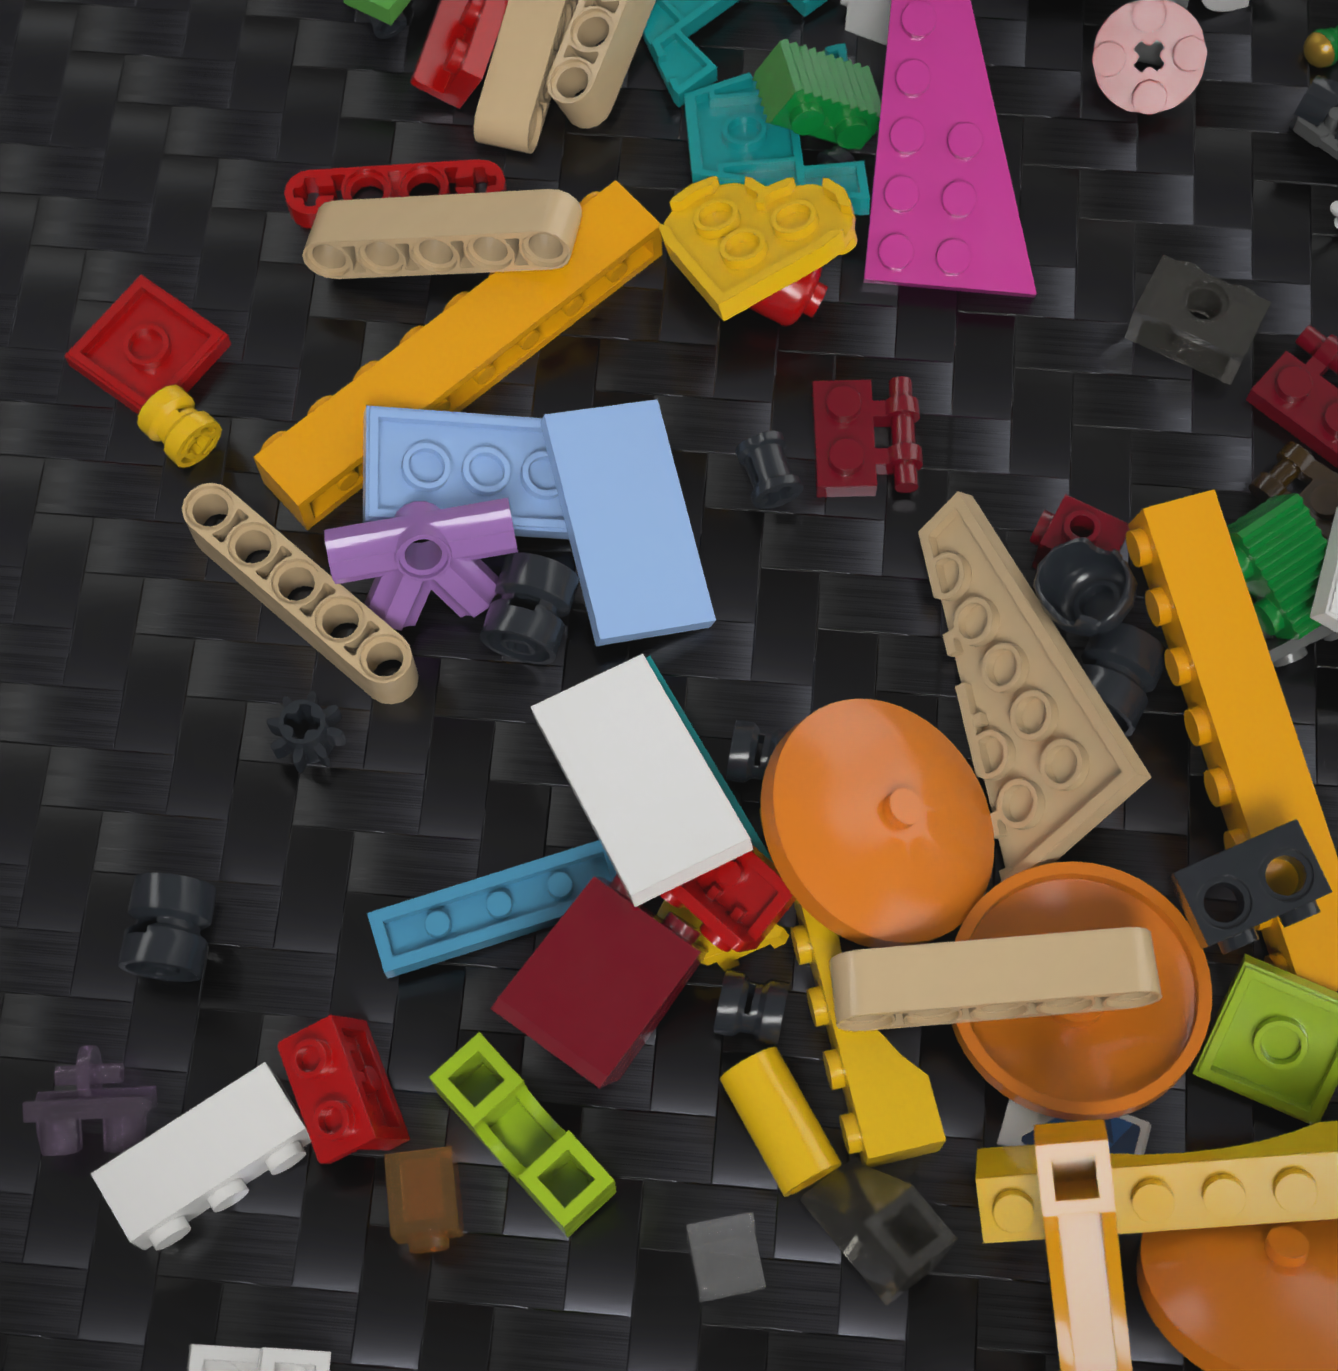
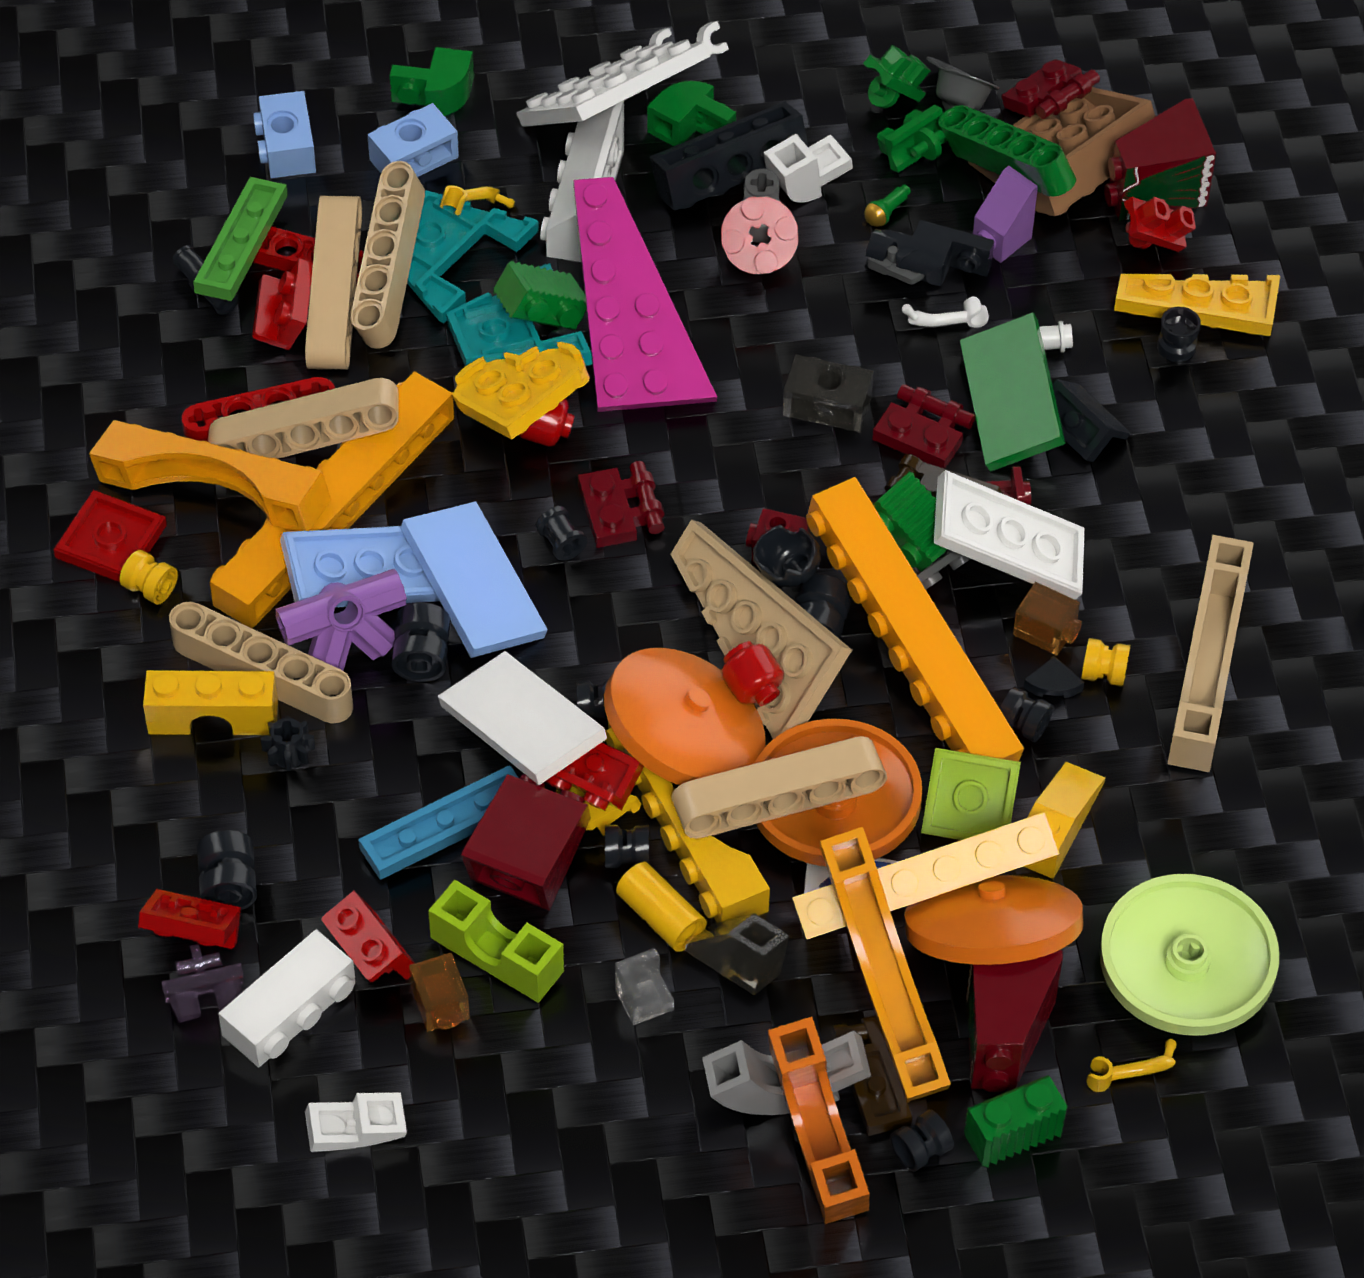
camera: 15 degrees left, 15 degrees down
black brick [1167,819,1332,954] -> none
none -> light orange arch [89,420,331,531]
none -> red bracket [138,889,241,949]
none -> yellow arch [143,670,278,735]
none -> red head [721,641,784,706]

